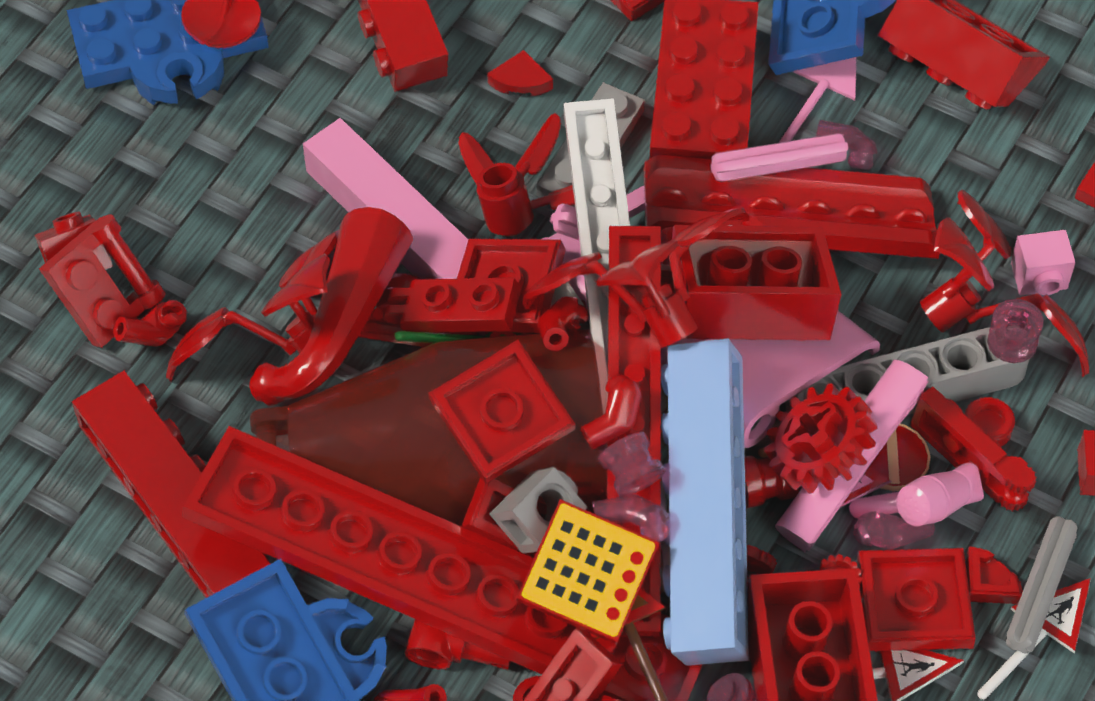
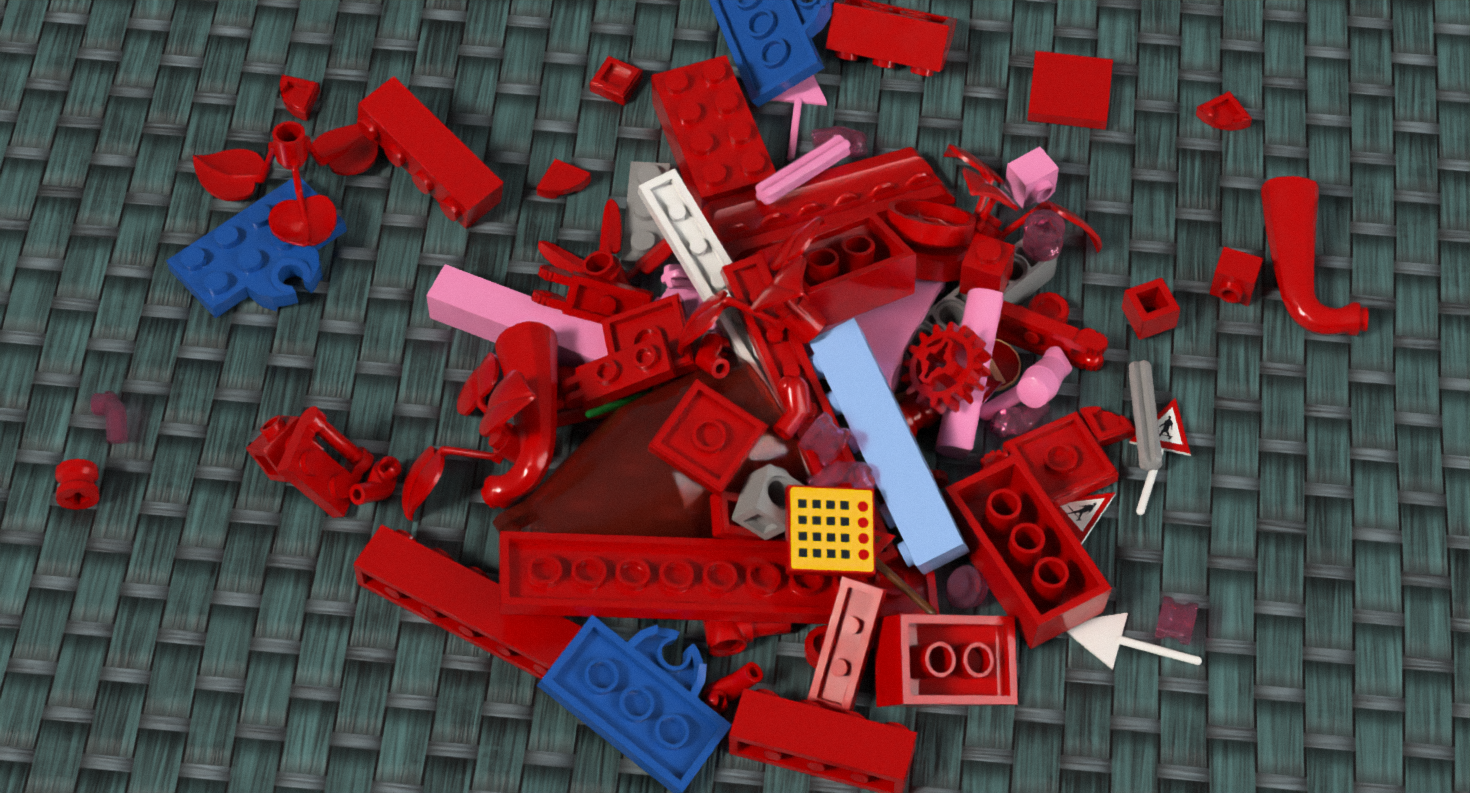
camera: 25 degrees left, 0 degrees up
none -> red hinge [531,265,654,324]
none -> red wheel [885,199,976,282]
none -> red brick [959,233,1015,295]

